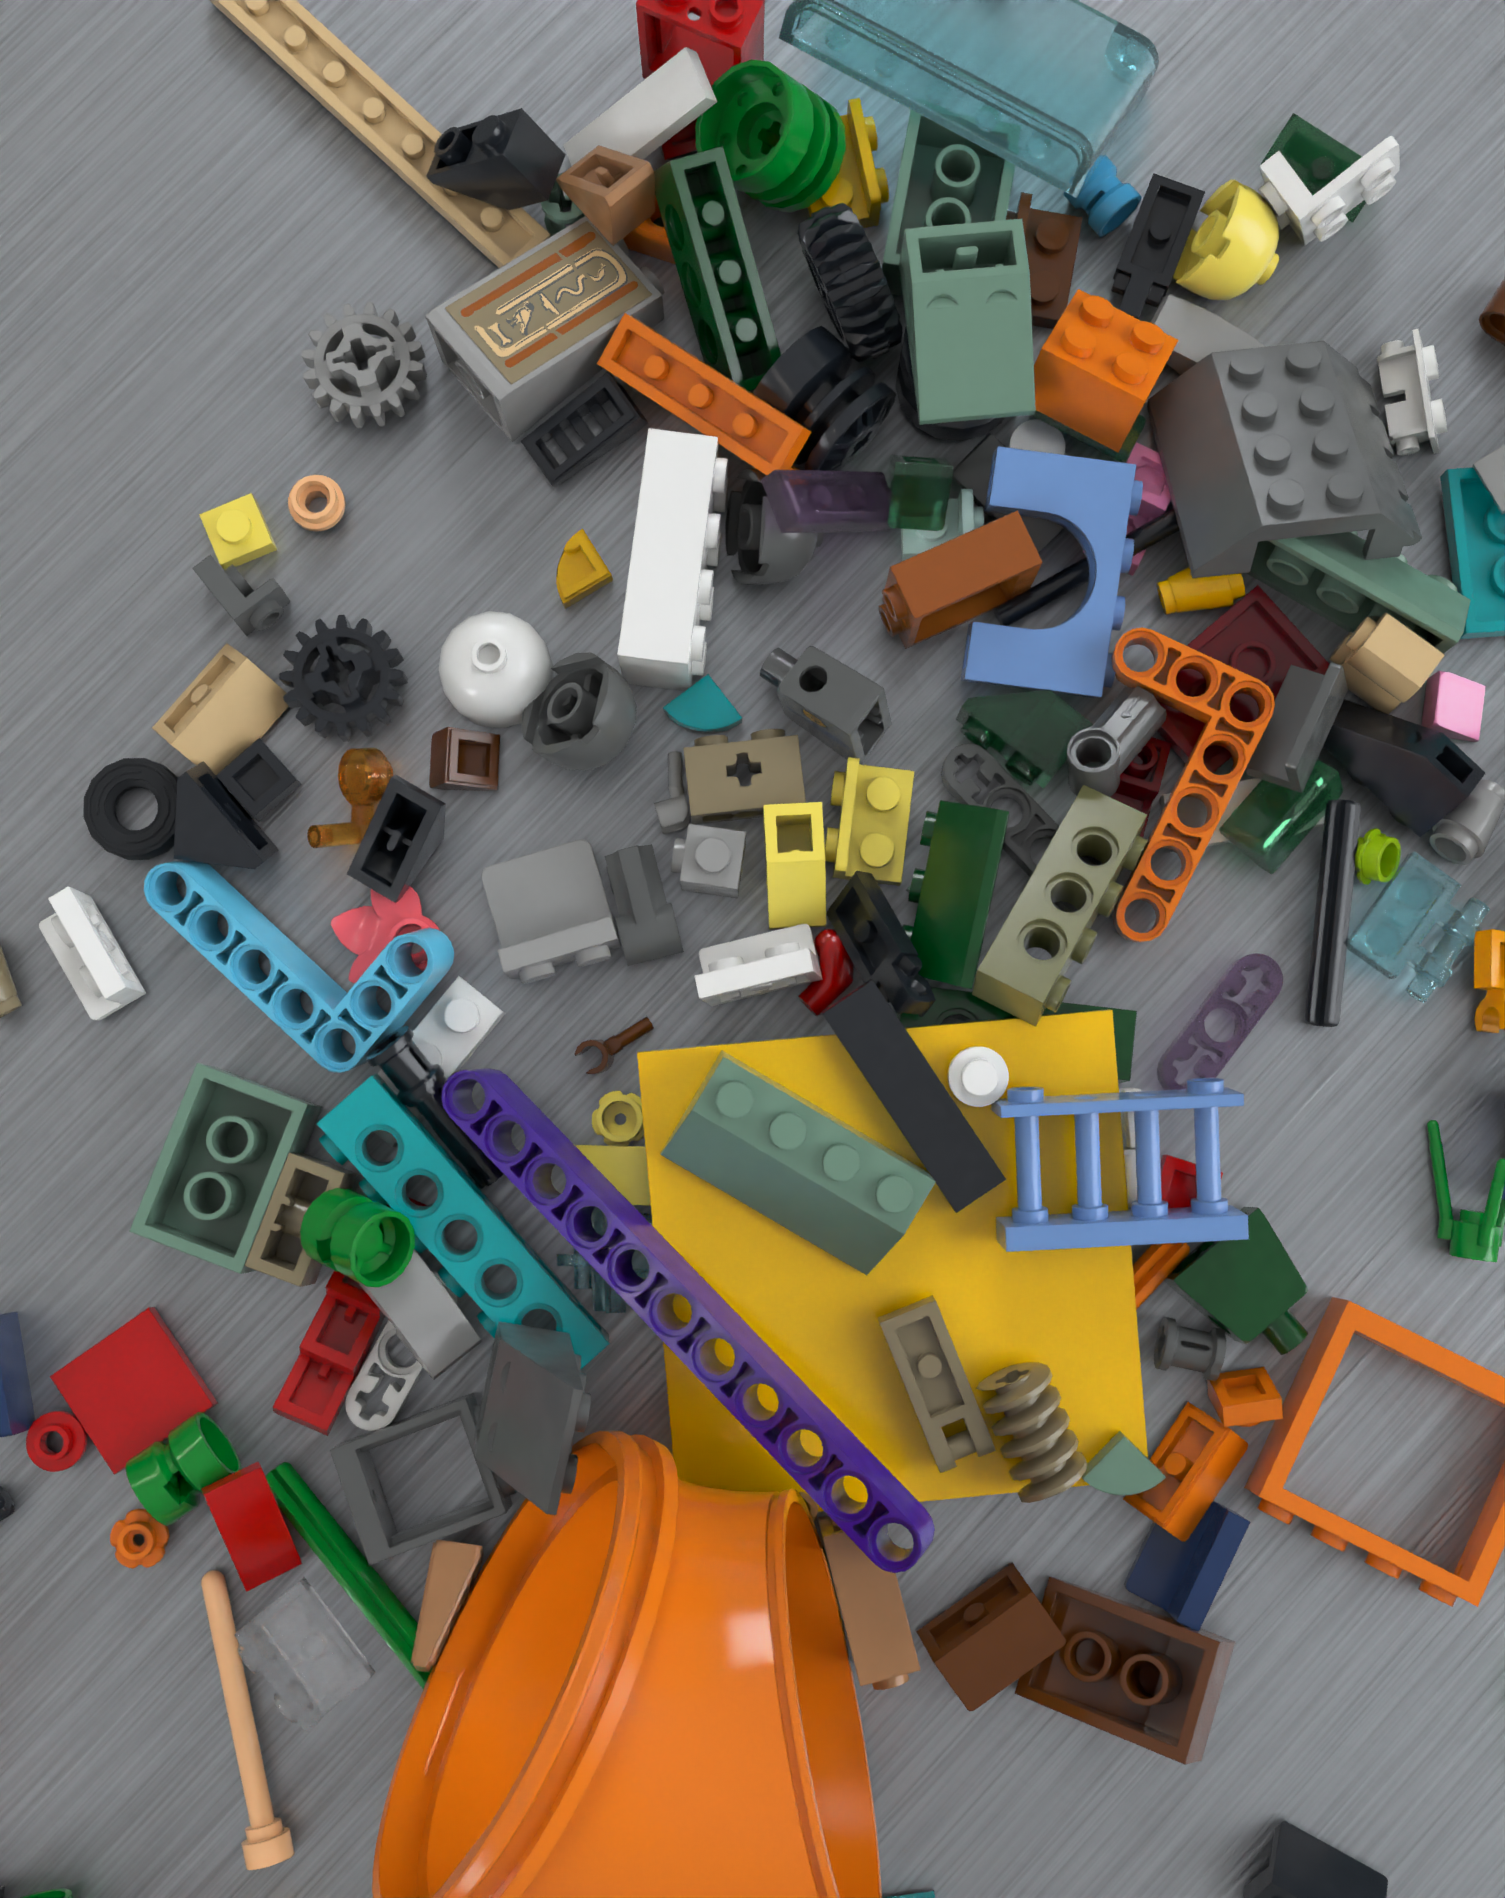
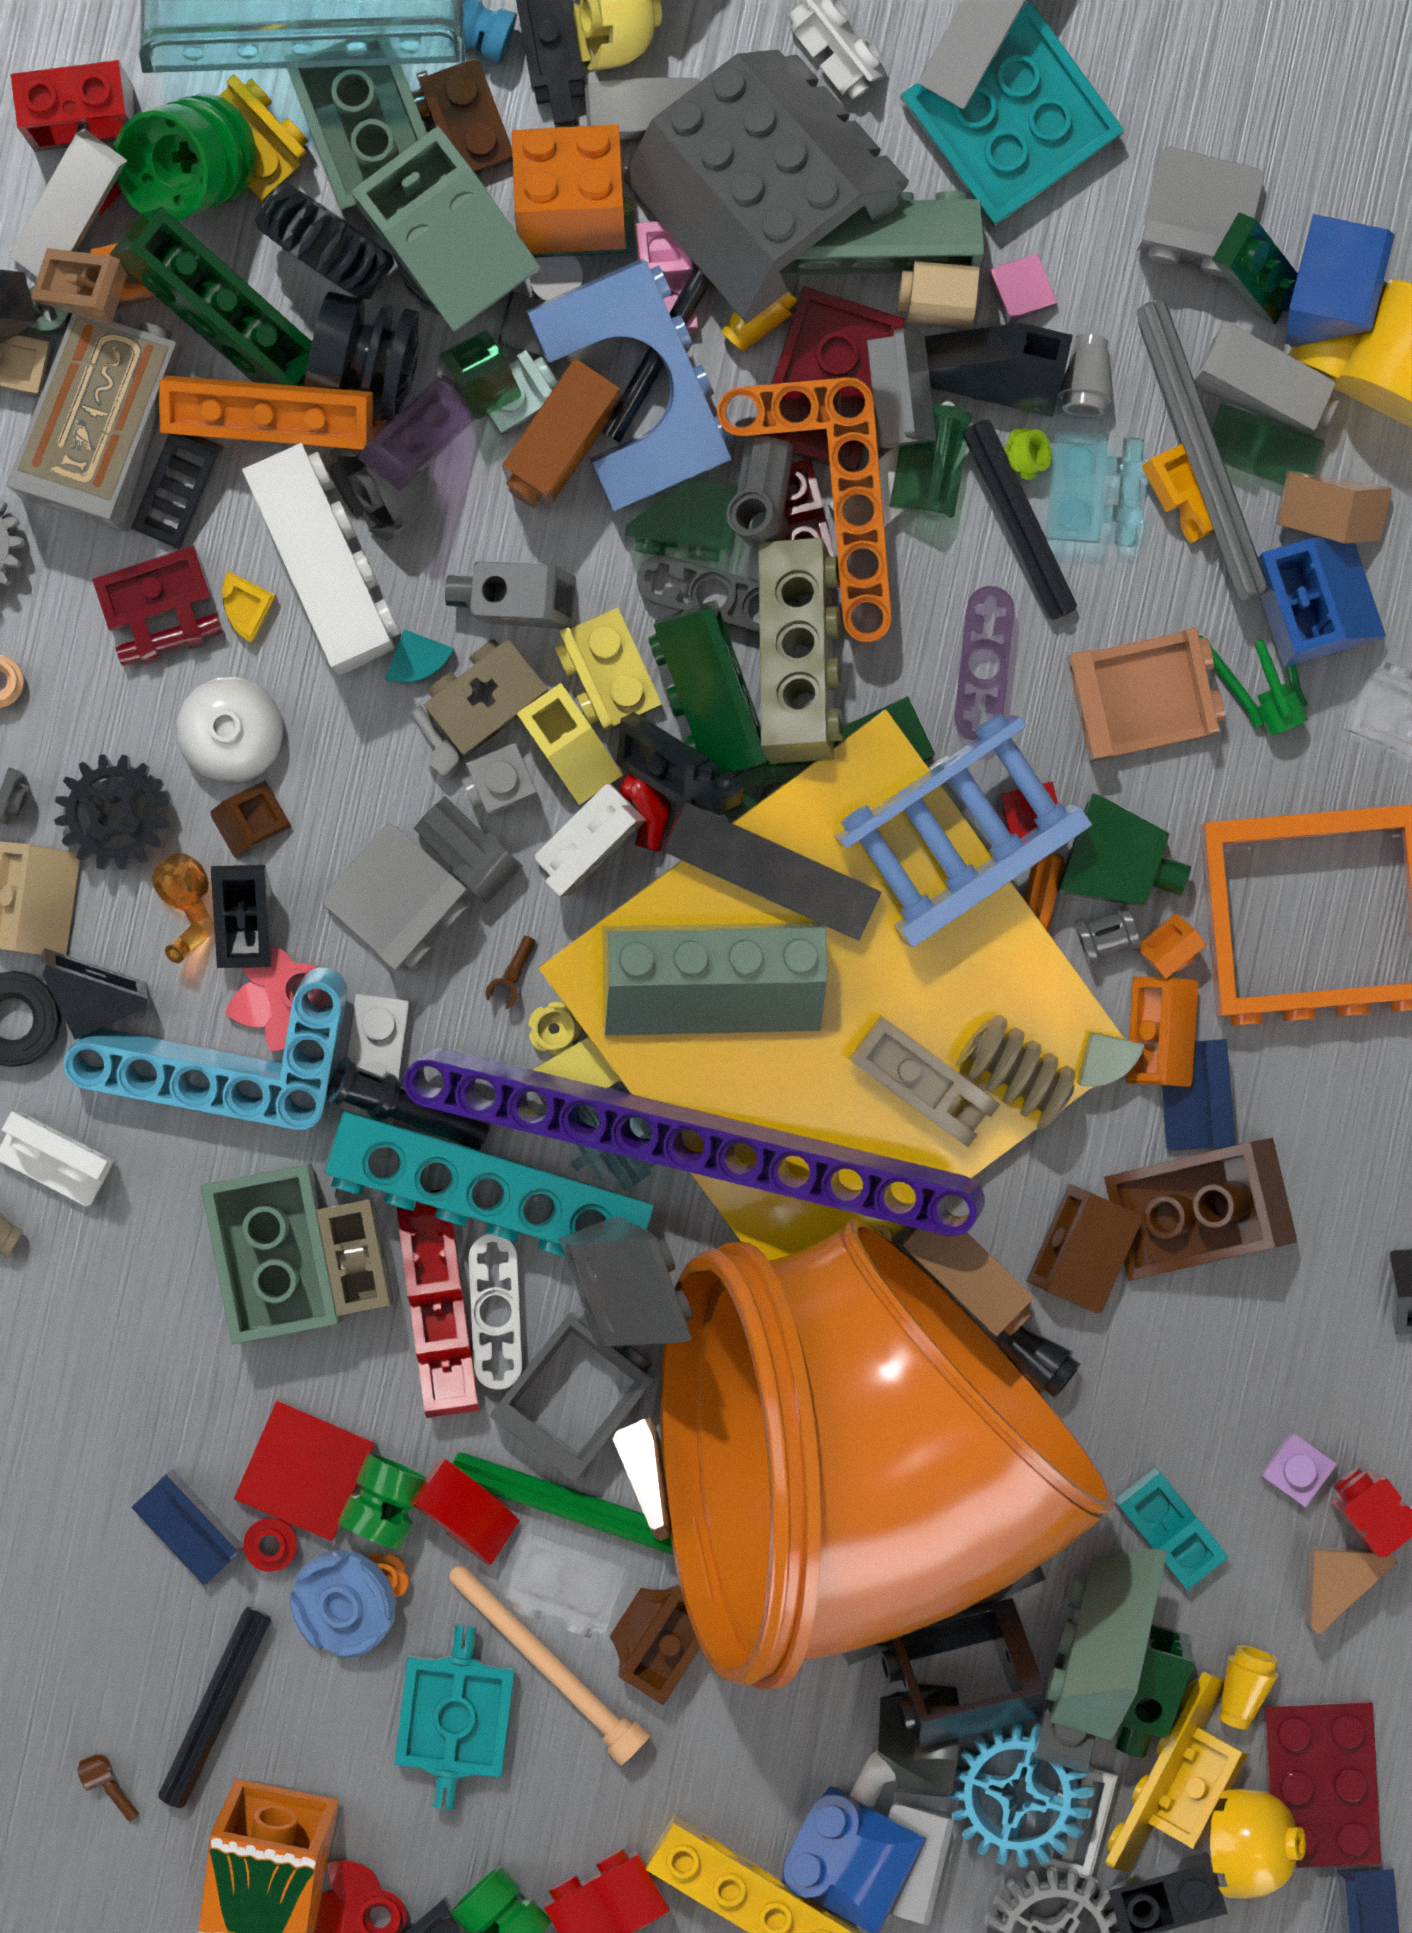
camera: 30 degrees left, 5 degrees up
black plate [216,738,301,821] -> none
green wheel [300,1188,415,1288] -> none
light grey slope [359,1250,481,1380] -> none
dark grey cylinder [522,652,637,770] -> none
white plate [948,1046,1009,1107] -> none
none -> dark red plate [92,545,224,667]
none -> medium blue tile [290,1549,396,1658]
none -> teal plate [394,1624,515,1810]
none -> reddish brown slope [609,1584,701,1706]
none -> black cone [999,1325,1081,1398]
none -> nougat panel [1066,627,1225,762]

